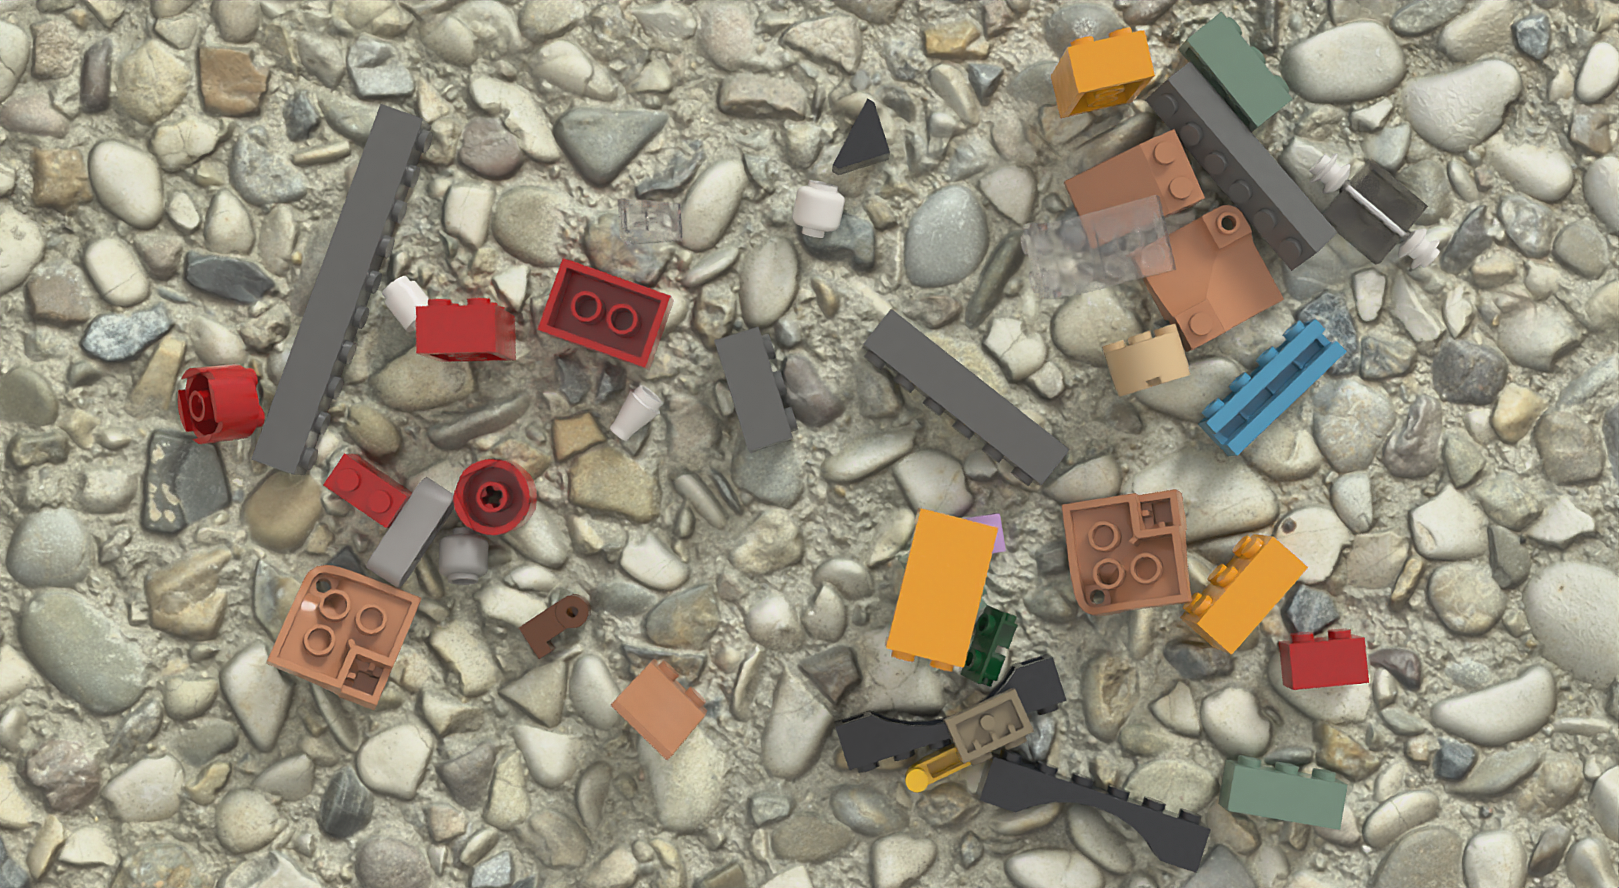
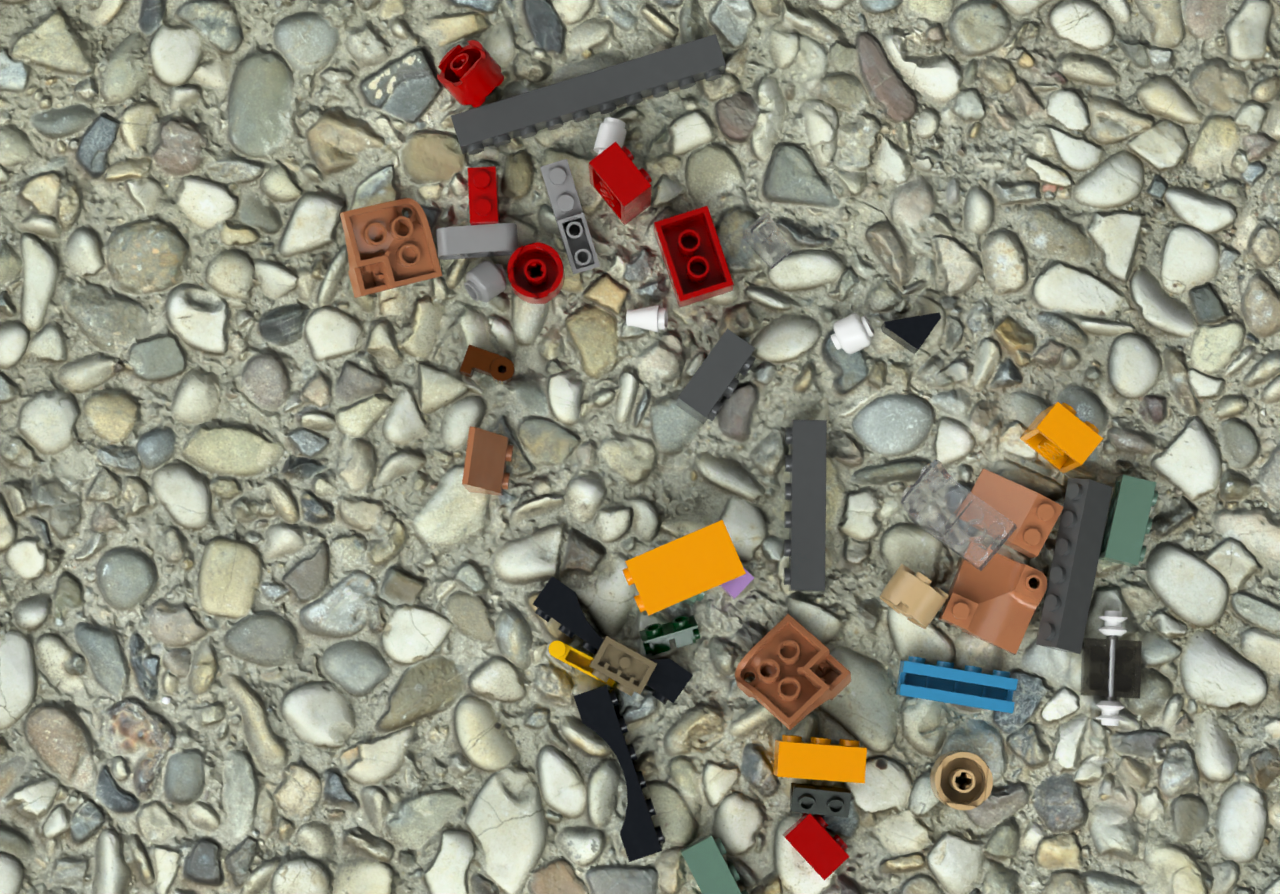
camera: 55 degrees right, 5 degrees down
none -> light grey slope [540,159,600,274]
none -> pearl dark grey bracket [790,783,852,818]
none -> tan brick [930,750,993,811]

